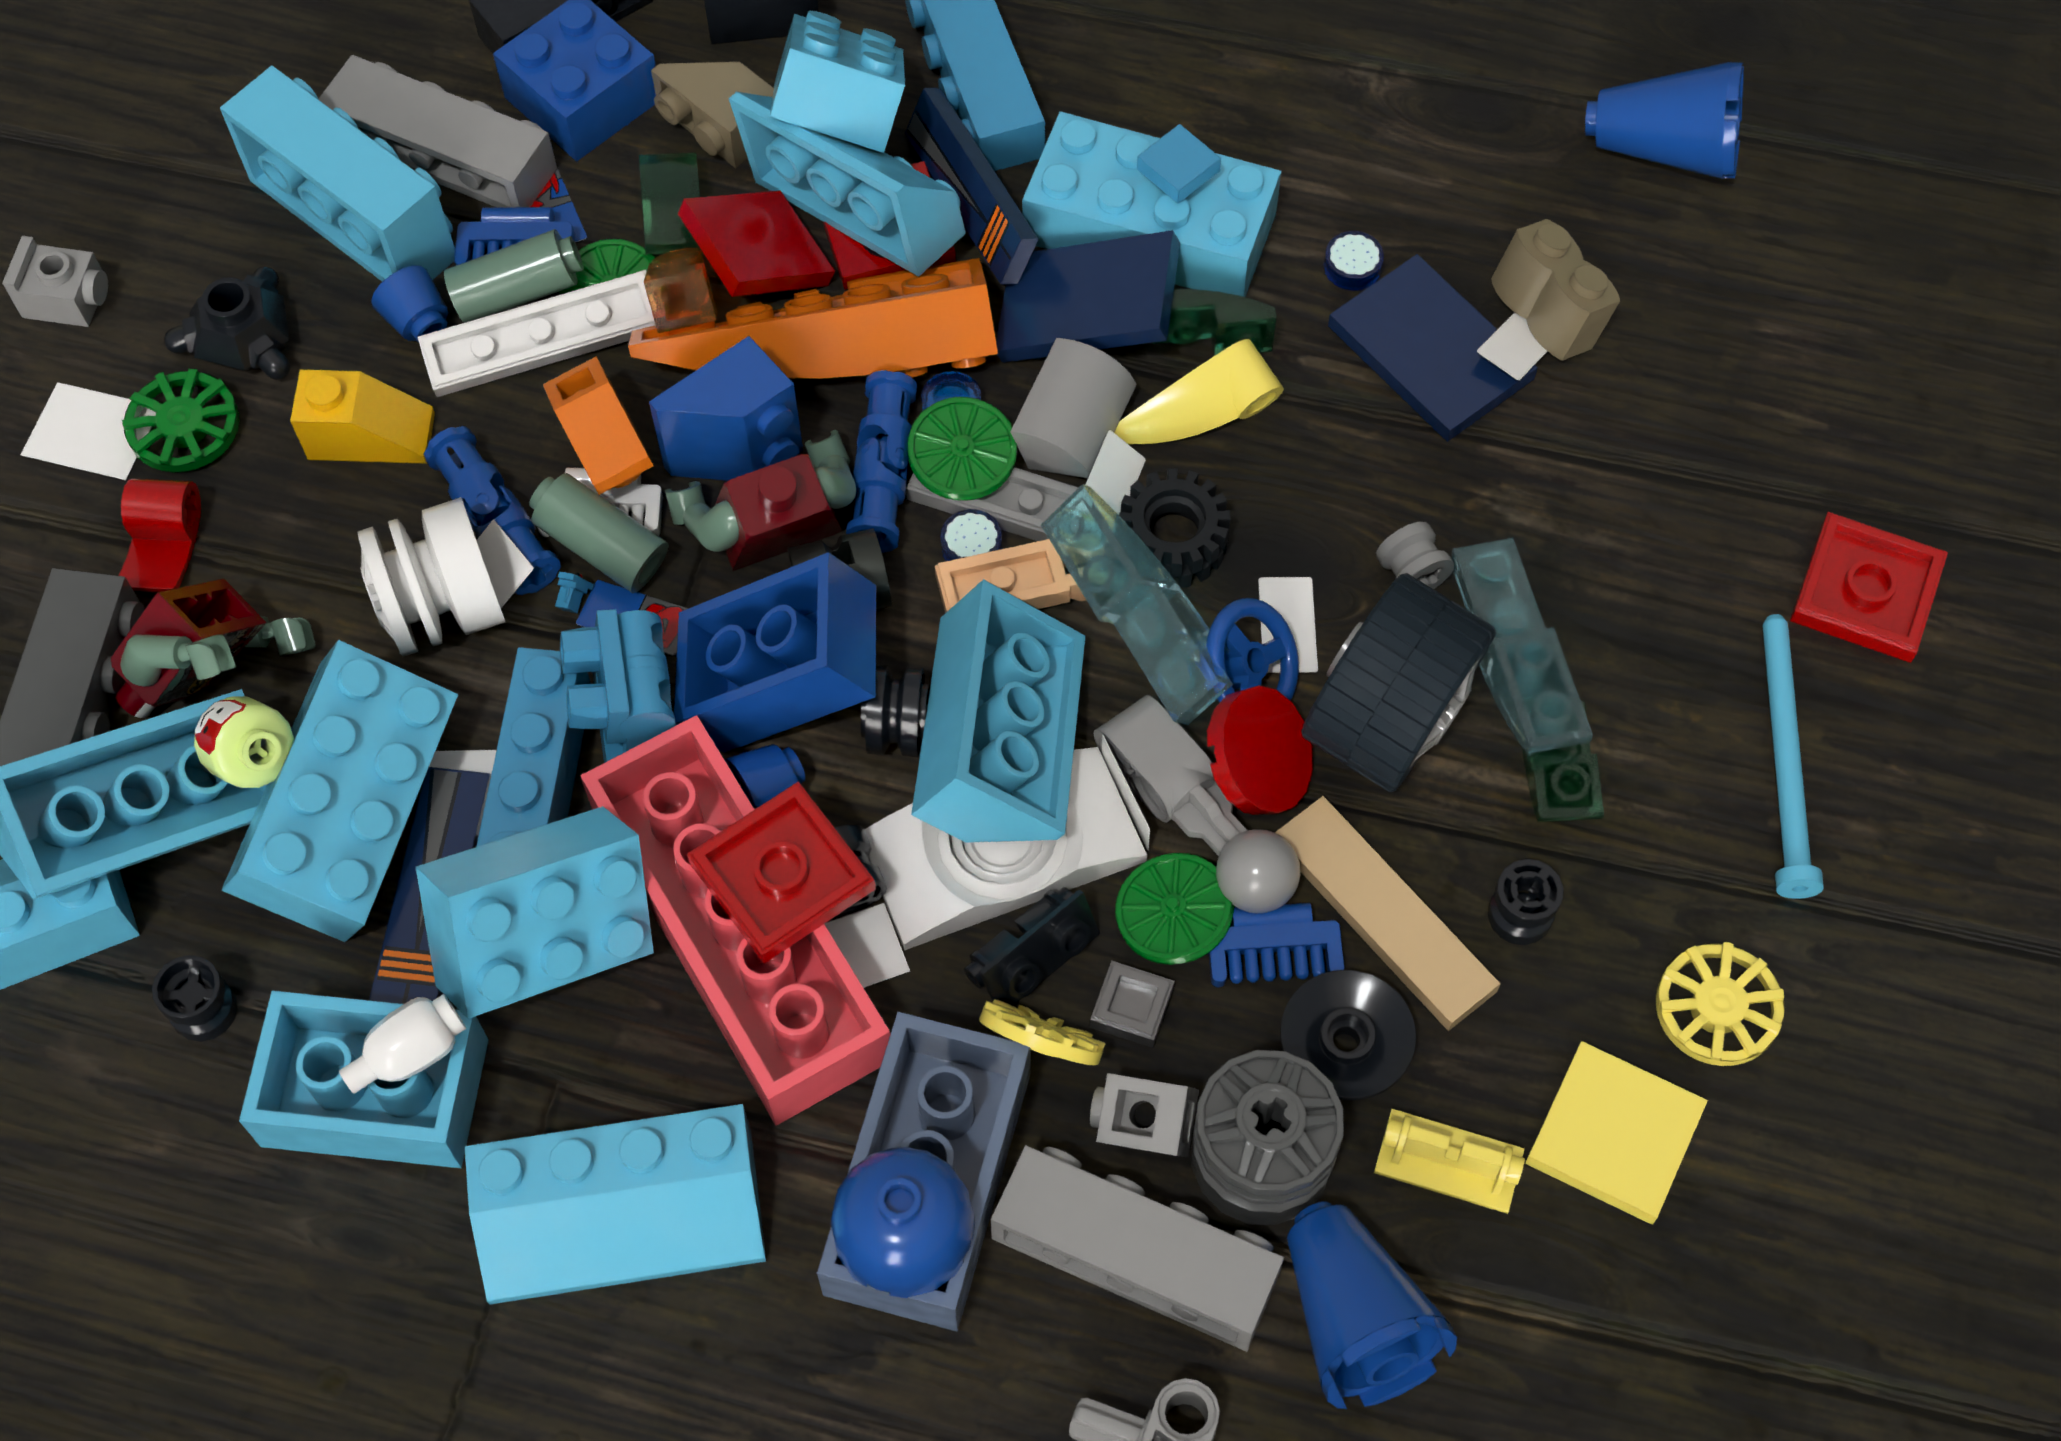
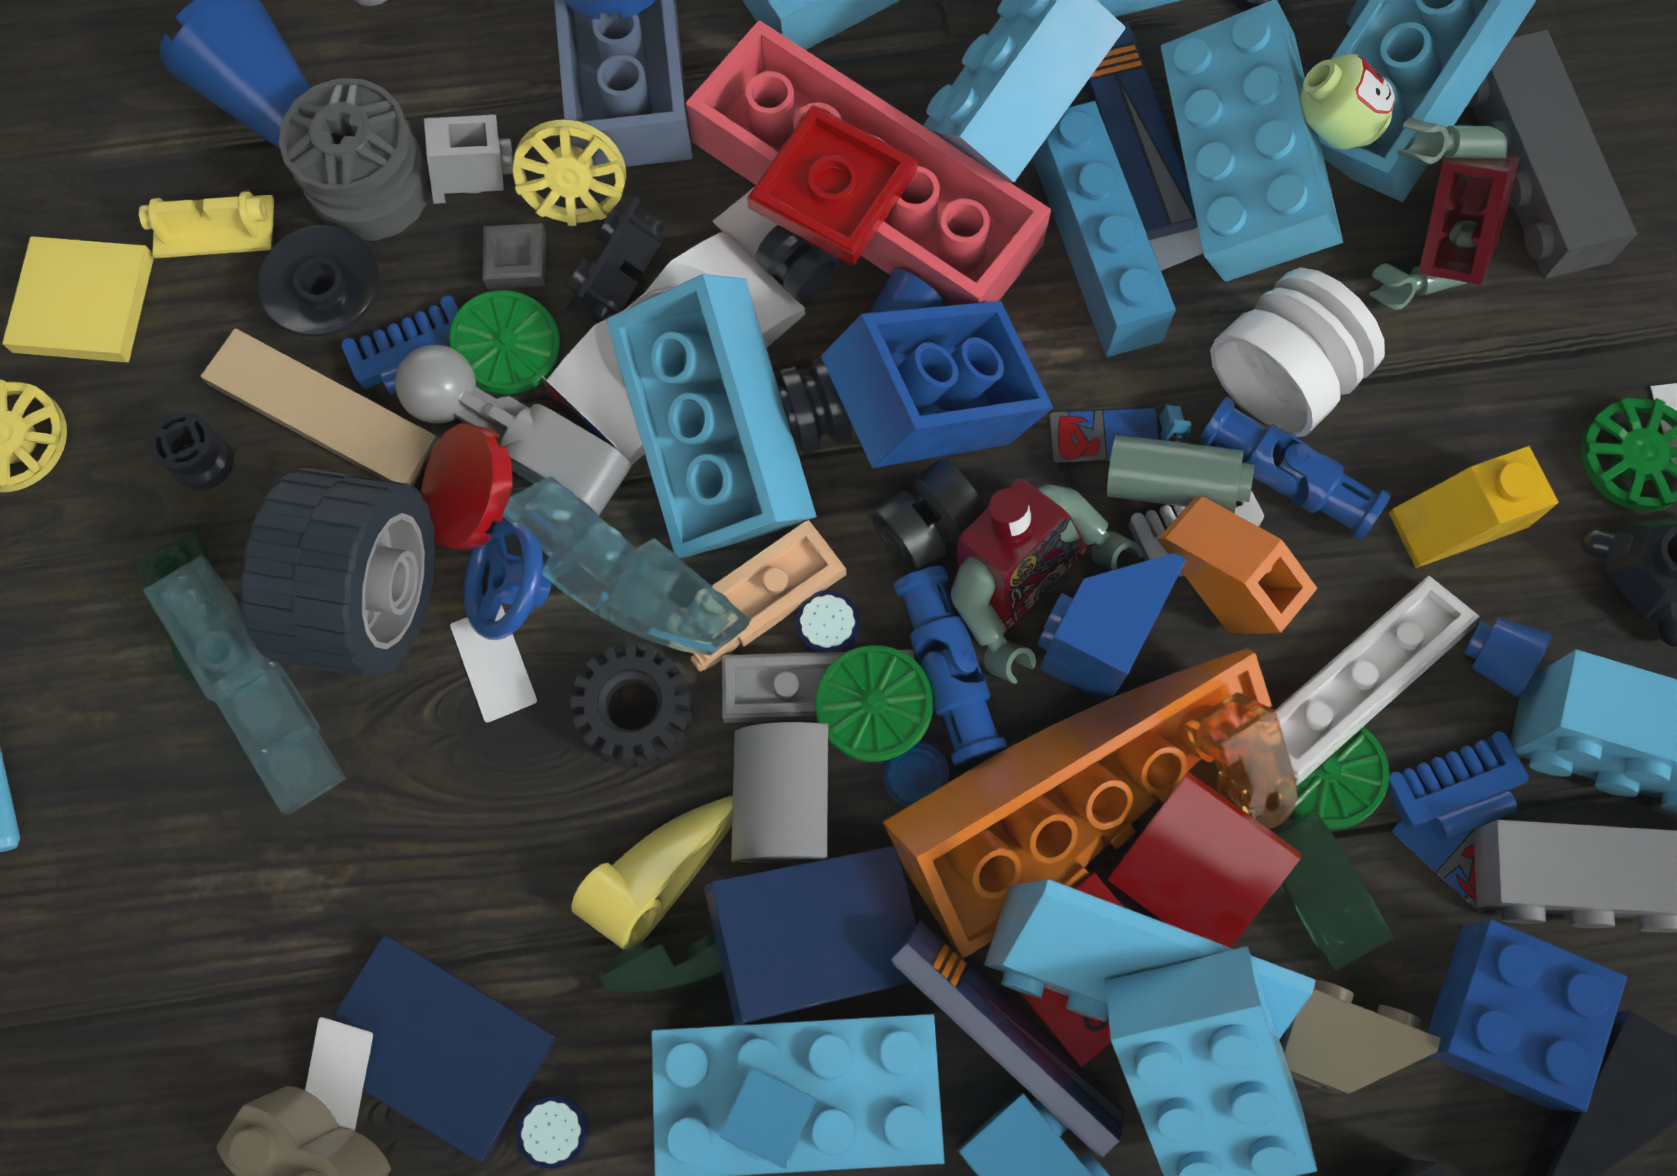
camera: 160 degrees right, 10 degrees up
red panel [119,479,201,592] -> none
sand green brick [444,229,584,323] -> none
white sticker [476,519,534,608] -> none
dark azure hips [560,609,676,763] -> none
light grey brick [991,1145,1284,1352] -> none
white sticker [1073,430,1145,543] -> none
light grey wheel [1376,522,1454,589] -> none

